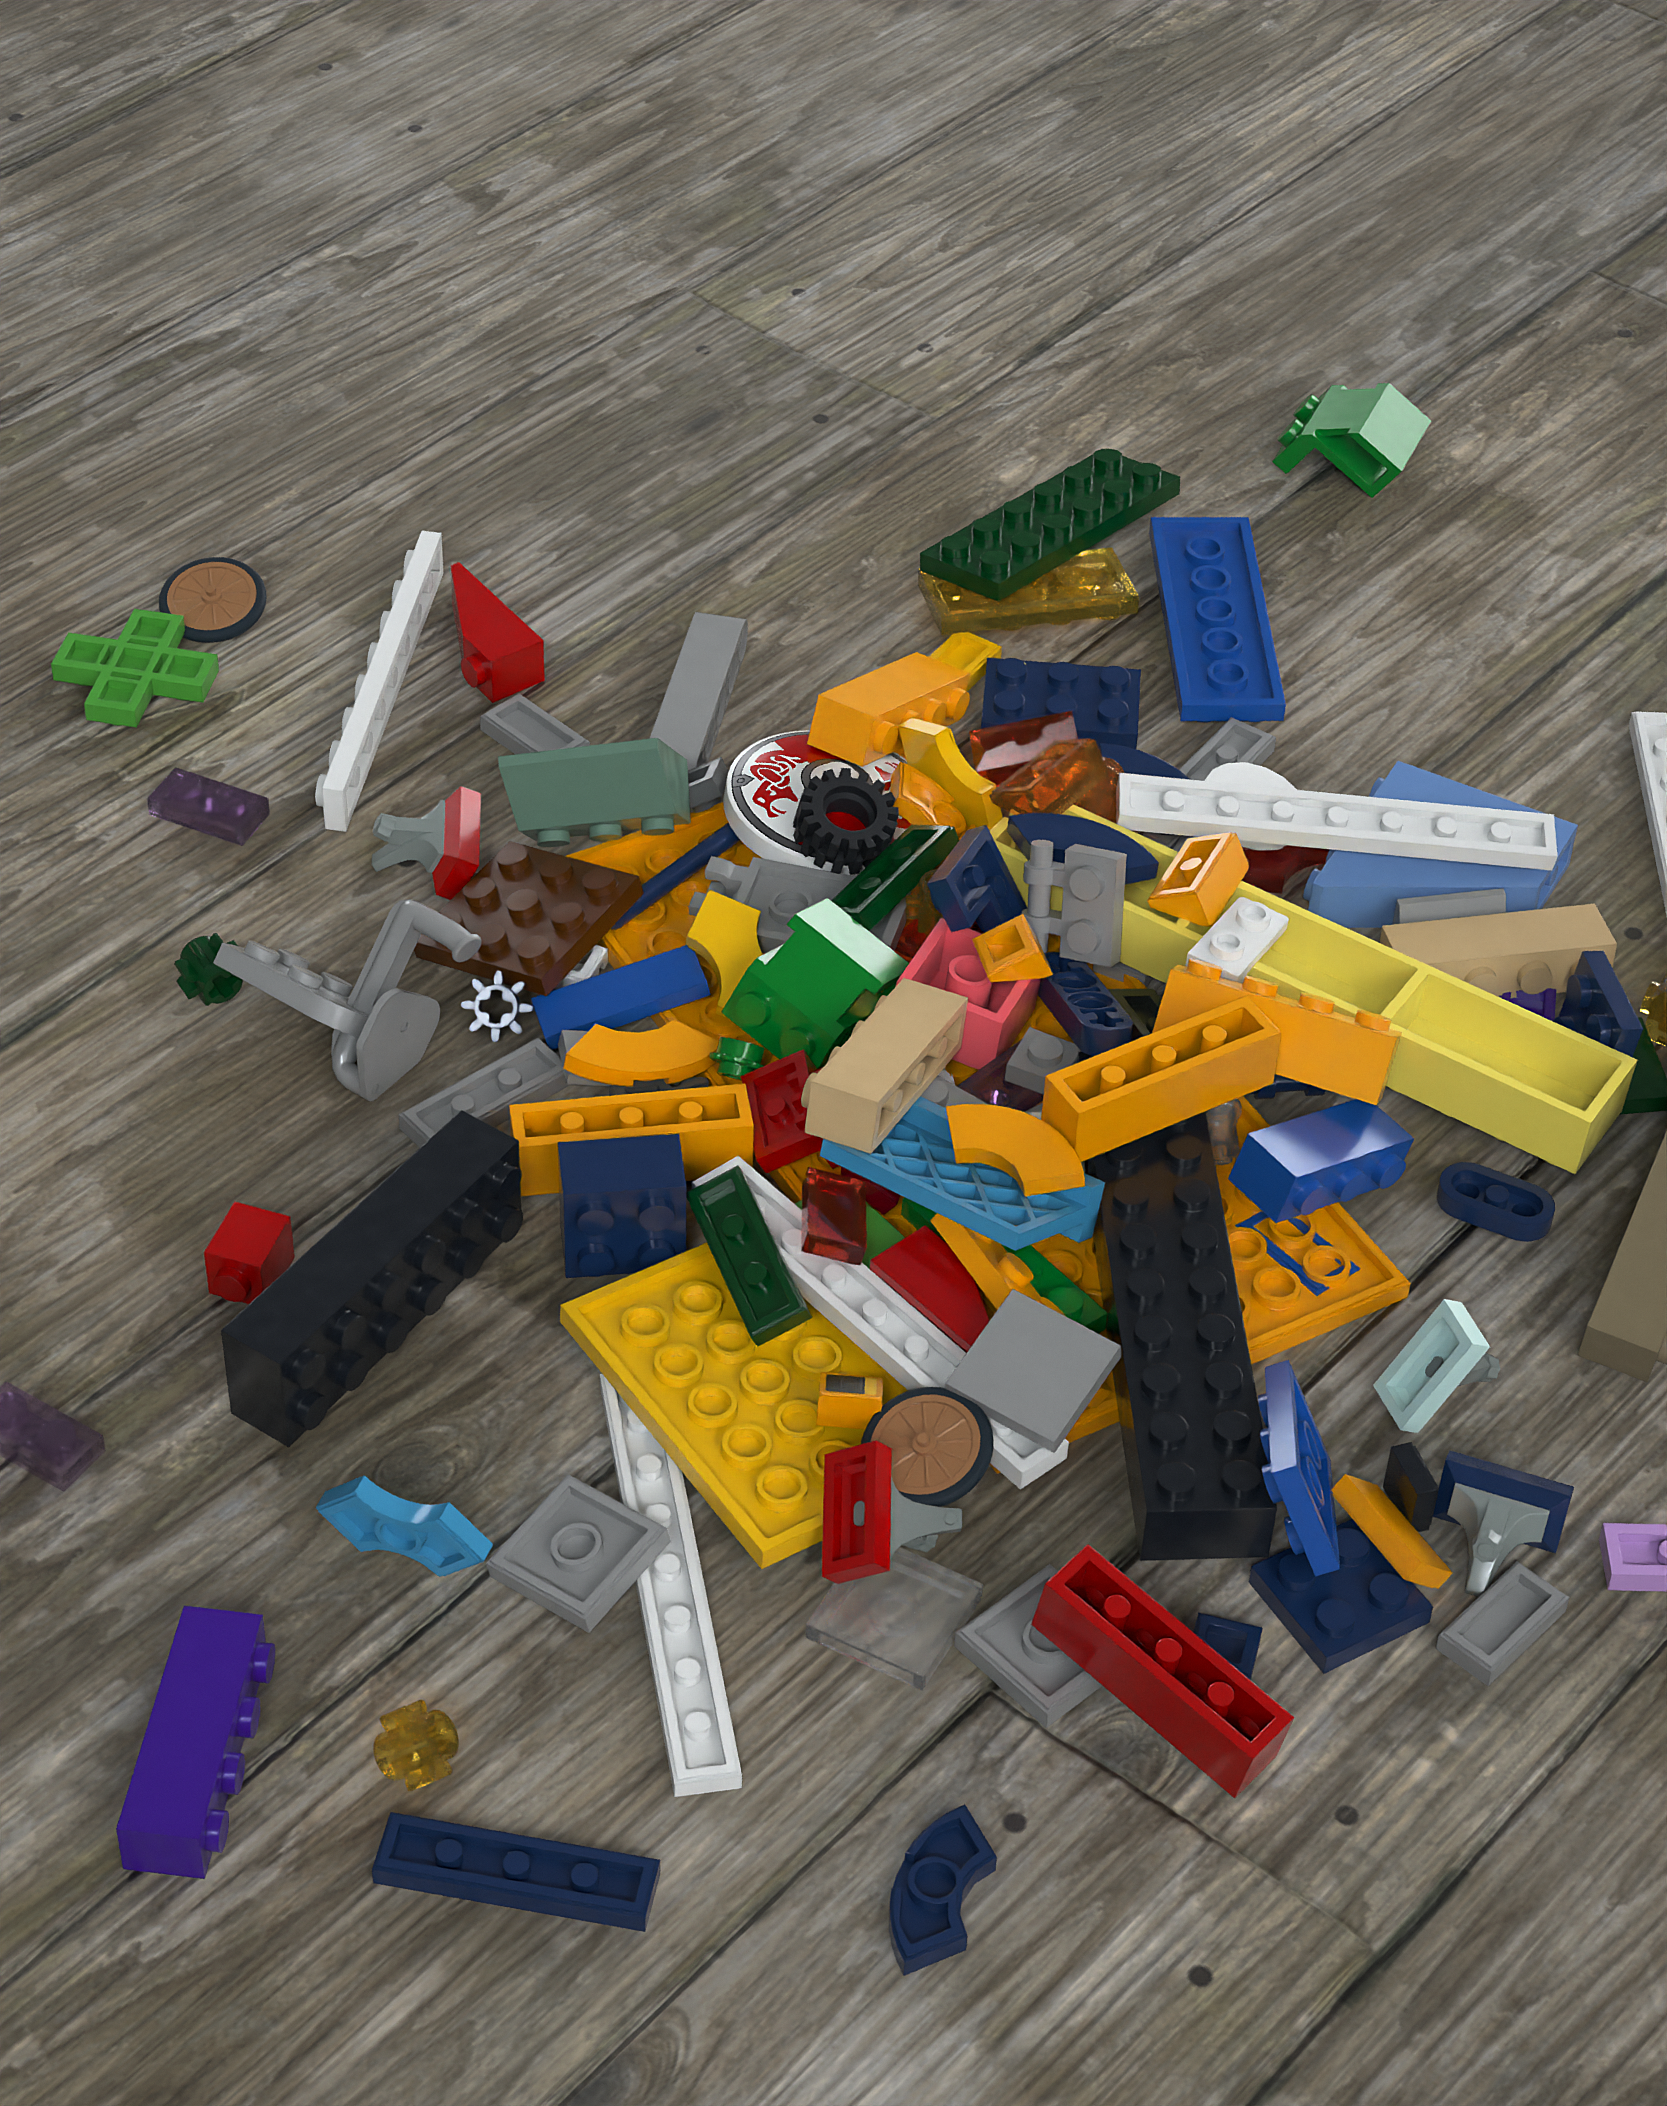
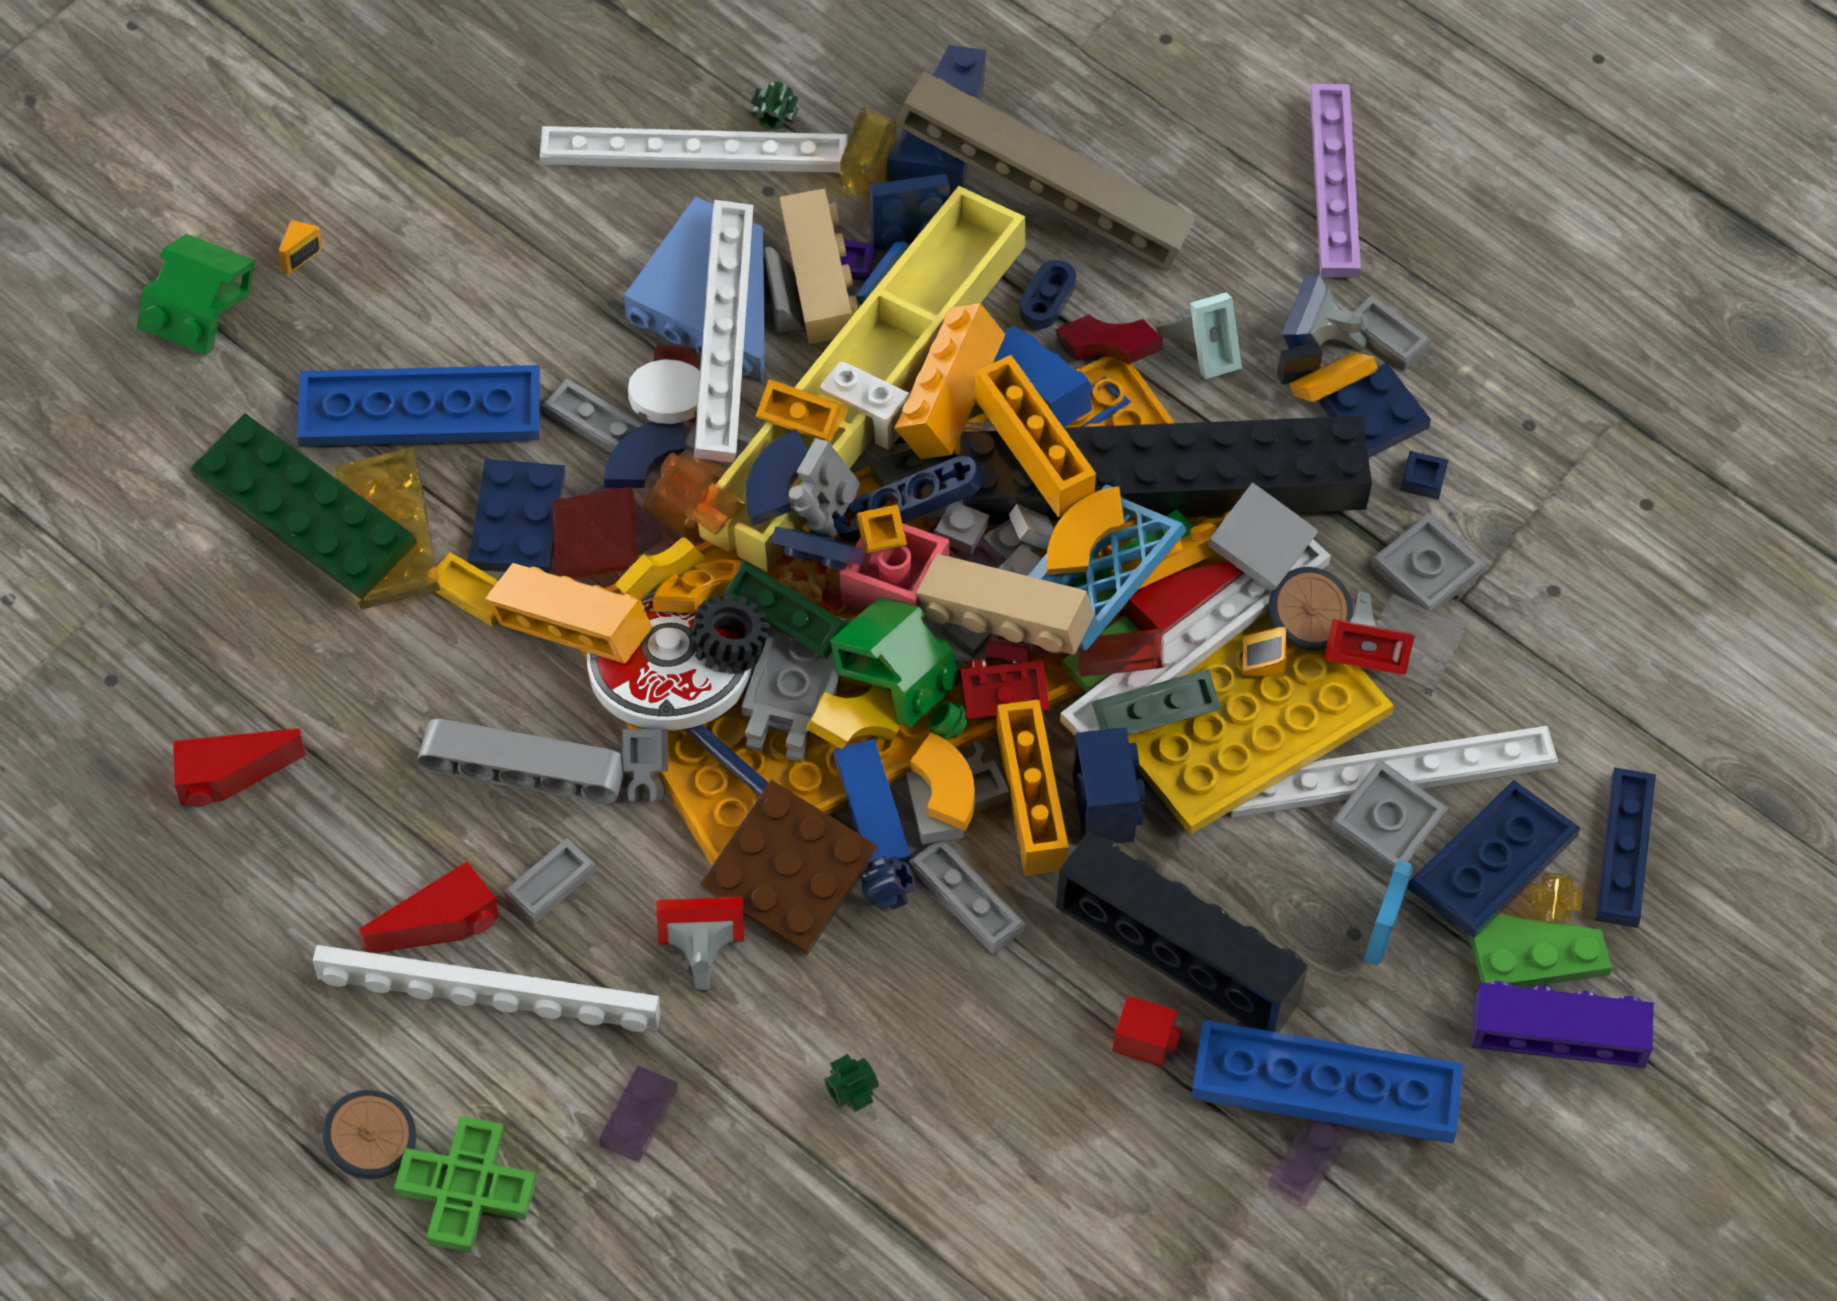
camera: 90 degrees left, 15 degrees up
light grey plate [213,899,482,1101] -> none
sand green slope [498,738,691,847] -> none
dark blue tile [889,1804,997,1976] -> none
red brick [1031,1544,1294,1798] -> none
blue plate [1258,1360,1340,1577] -> none
none -> red slope [173,728,305,807]
none -> light orange slope [279,220,322,275]
none -> dark red tile [1056,314,1164,365]
none -> blue plate [1191,1020,1463,1144]
none -> dark blue tile [1408,780,1581,938]
none -> bright green wing [1469,915,1612,988]

